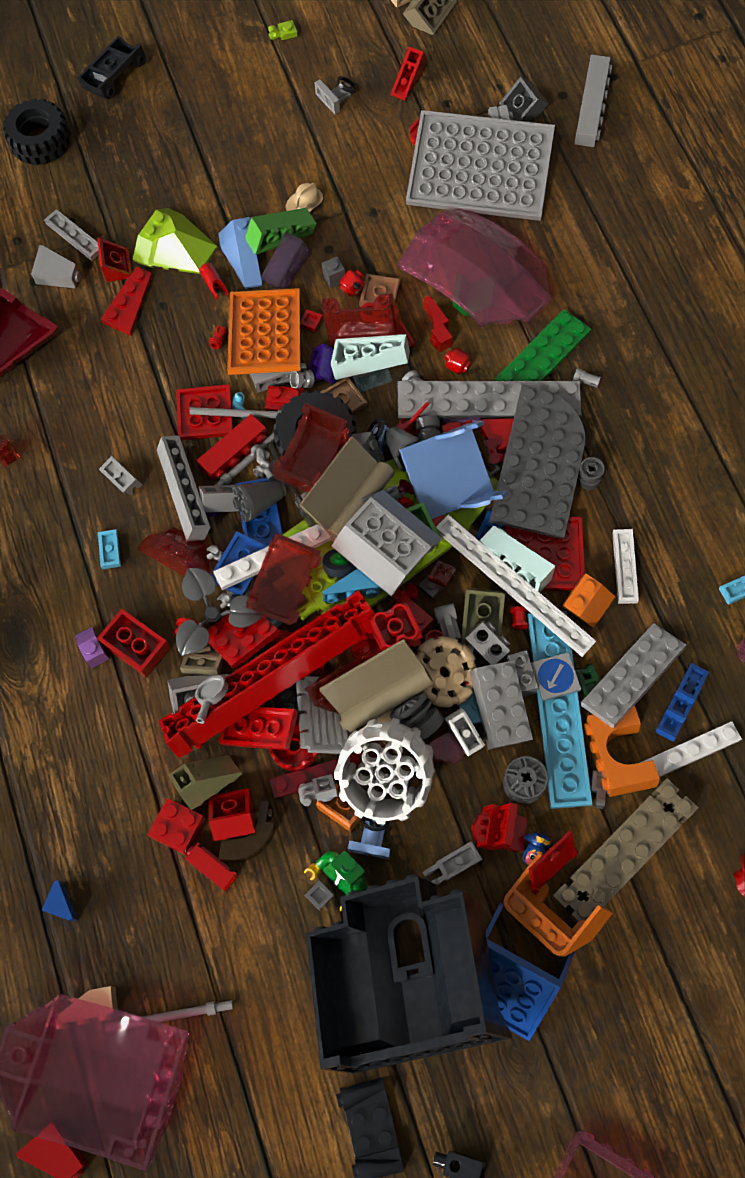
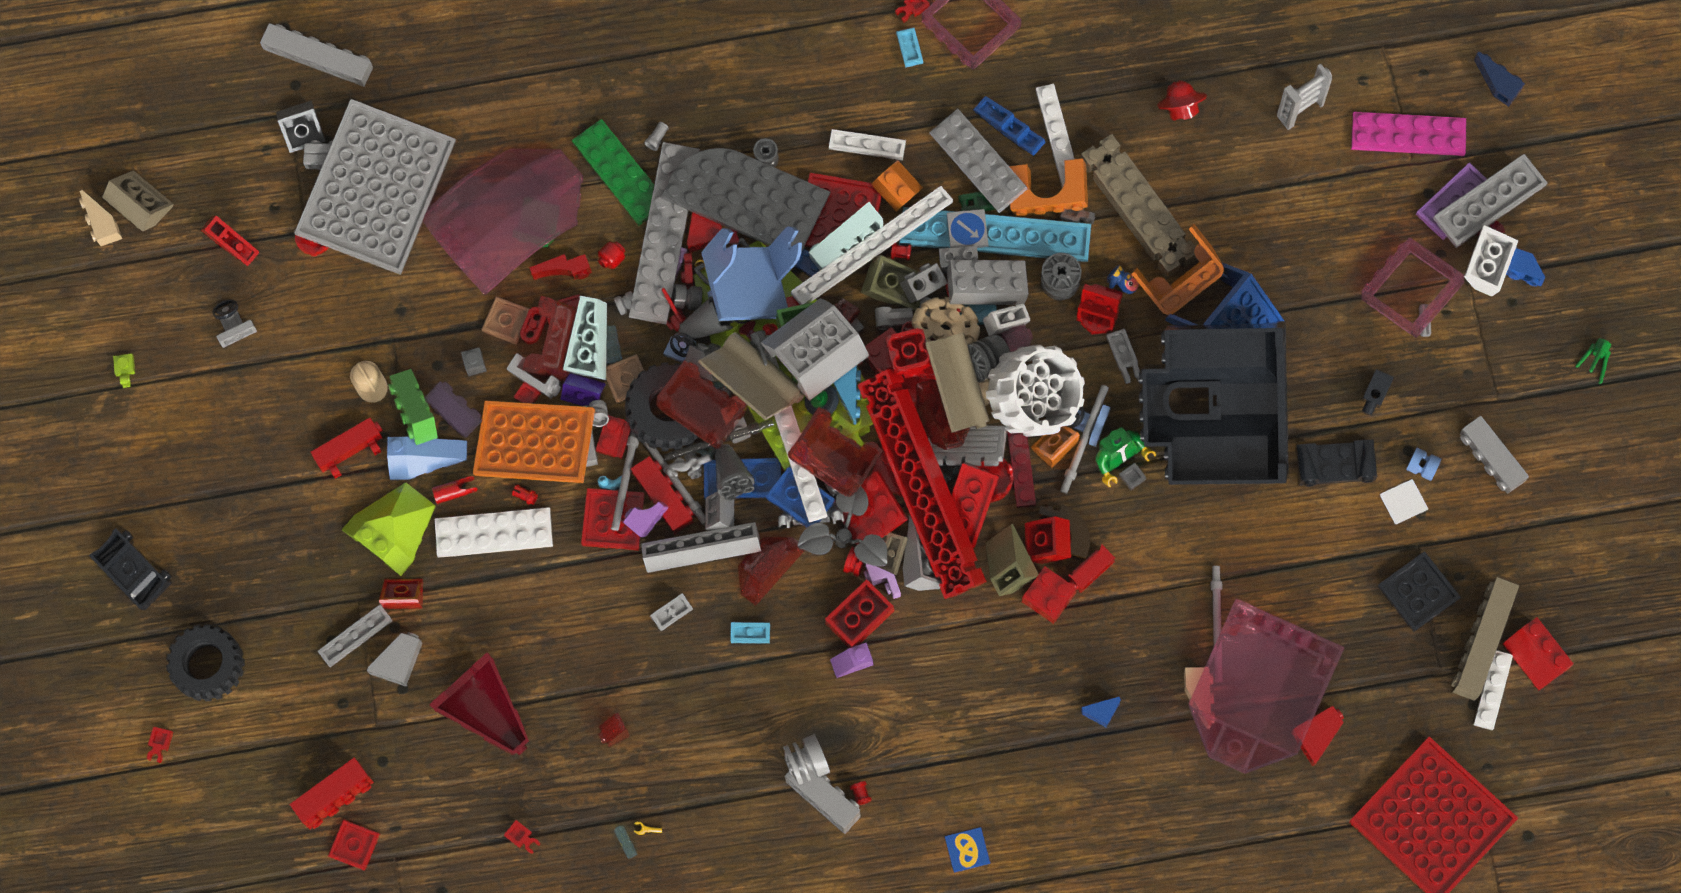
camera: 80 degrees left, 5 degrees up
red wing [100,266,153,336] -> none
light grey piece [195,675,228,724] -> none
light grey plate [298,774,337,806] -> none
red head [340,270,366,296] -> none
red door [529,830,578,895] -> none
none -> red brick [310,418,383,479]
none -> white plate [435,507,553,558]
none -> light grey panel [507,353,561,399]
none -> medium lavender arch [623,502,669,537]
none -> lavender slope [863,564,901,599]
none -> light grey bar [1060,385,1109,494]

